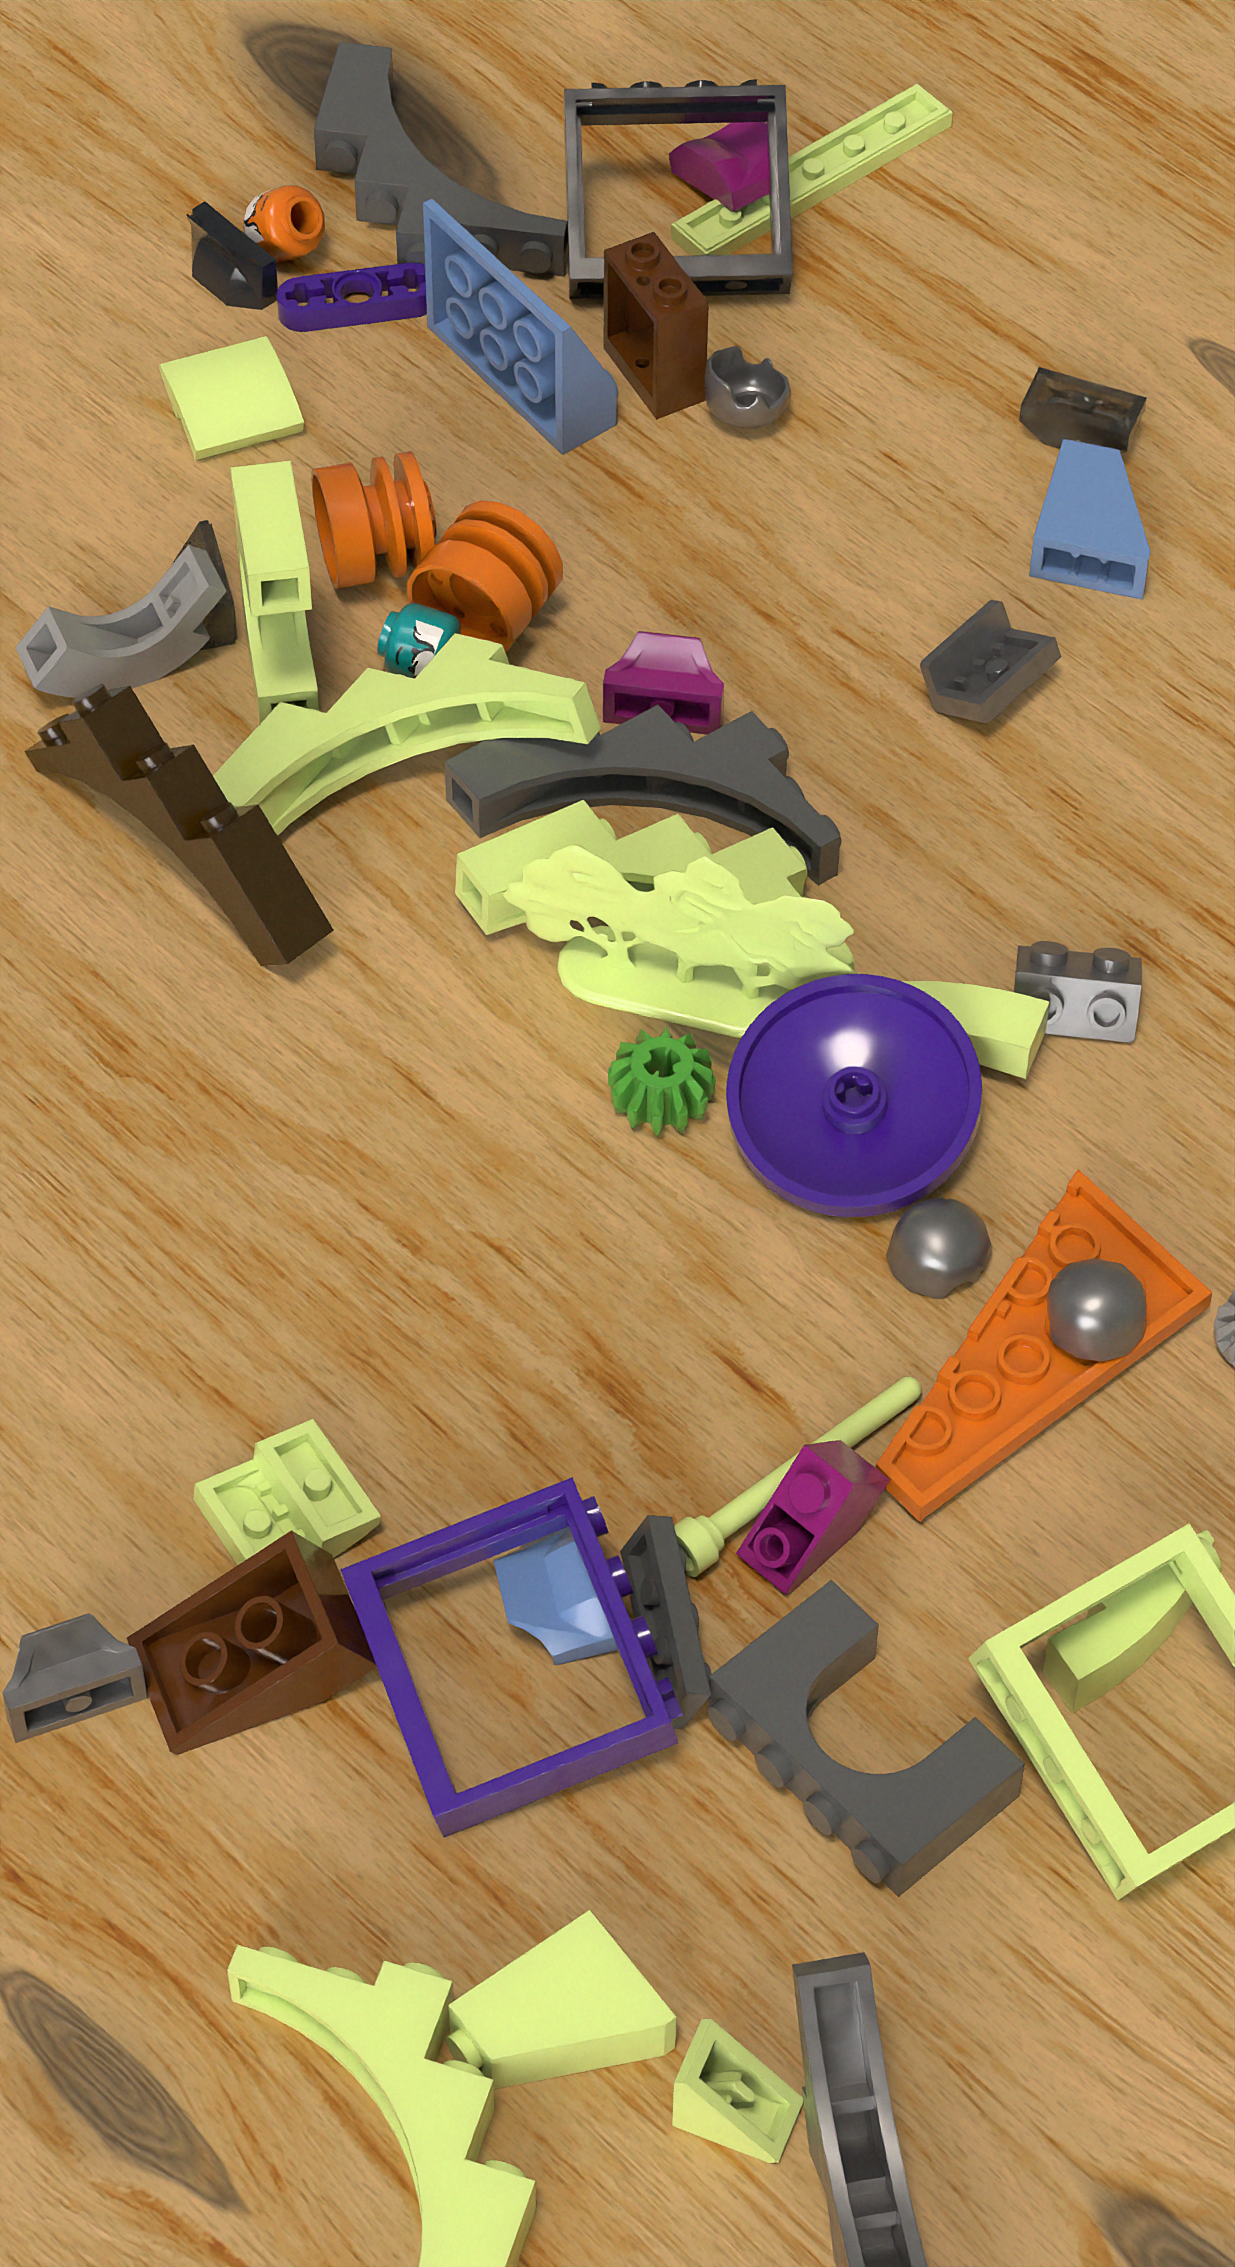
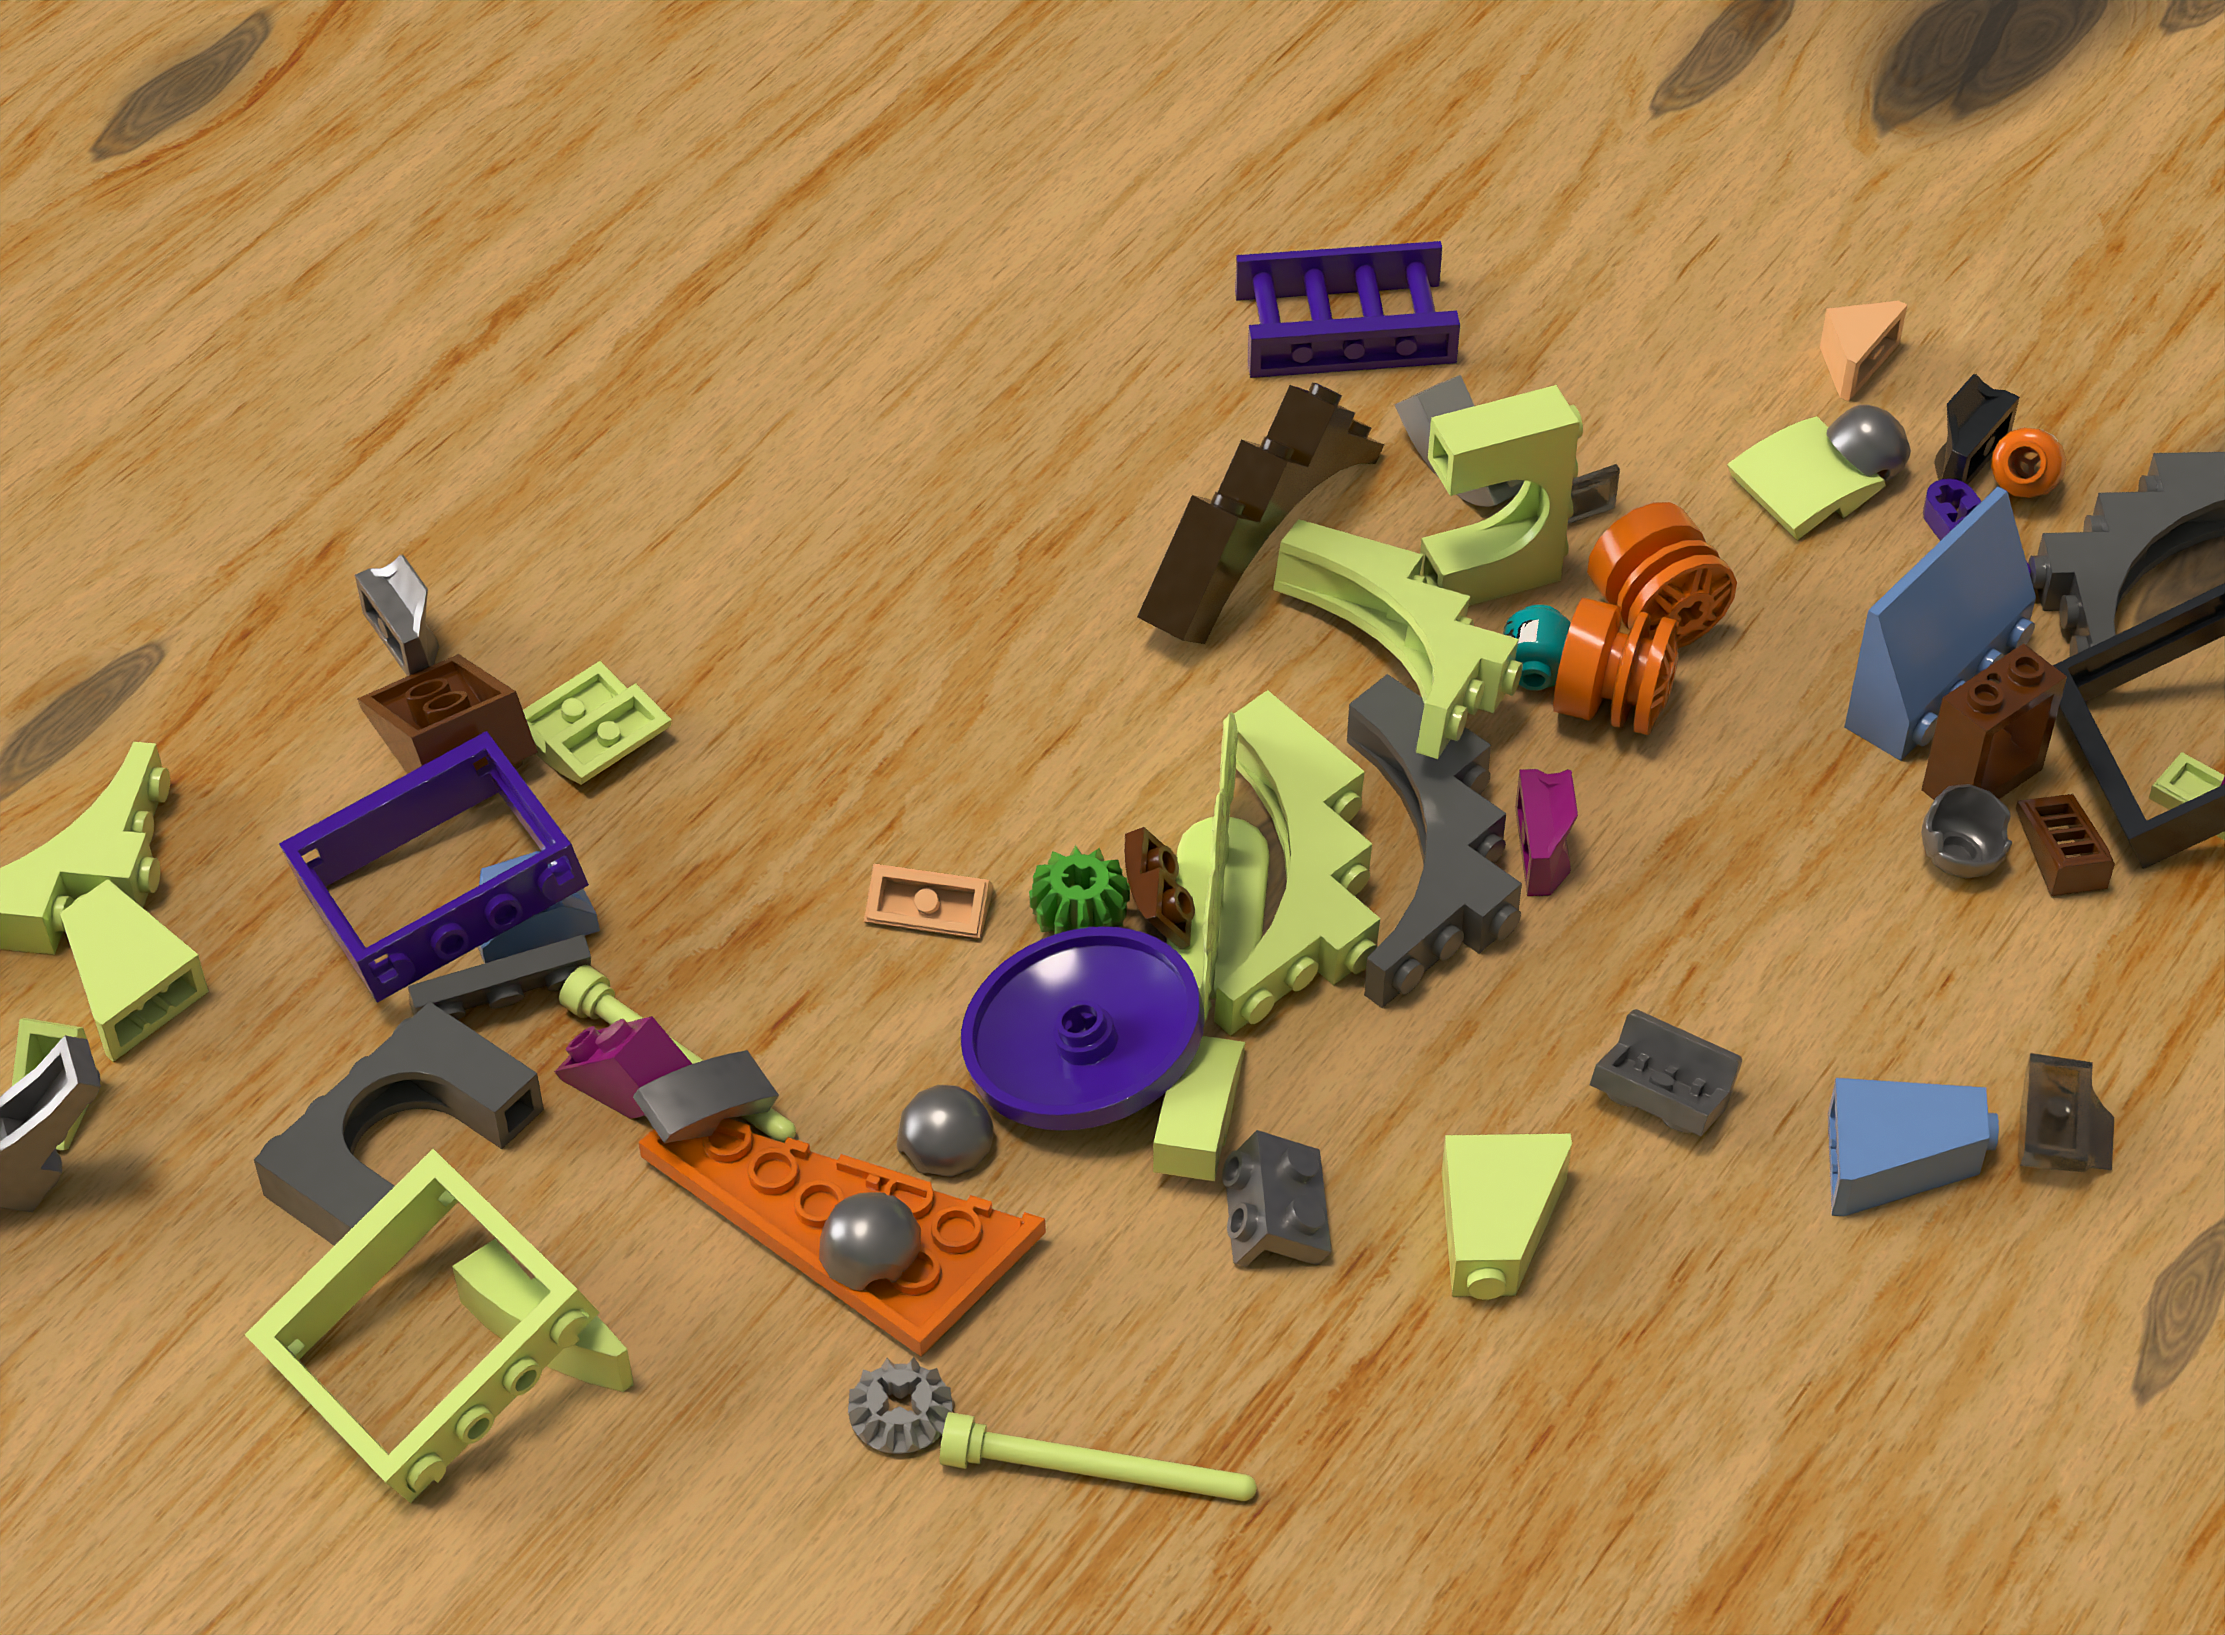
camera: 80 degrees right, 5 degrees down
none -> flat silver slope [633,1050,779,1143]
none -> light nougat slope [864,864,994,939]
none -> reddish brown slope [1124,827,1195,949]
none -> yellowish green slope [1442,1133,1572,1300]
none -> light nougat slope [1820,301,1907,401]
none -> flat silver hair [1827,404,1911,481]
none -> reddish brown slope [2016,794,2115,896]

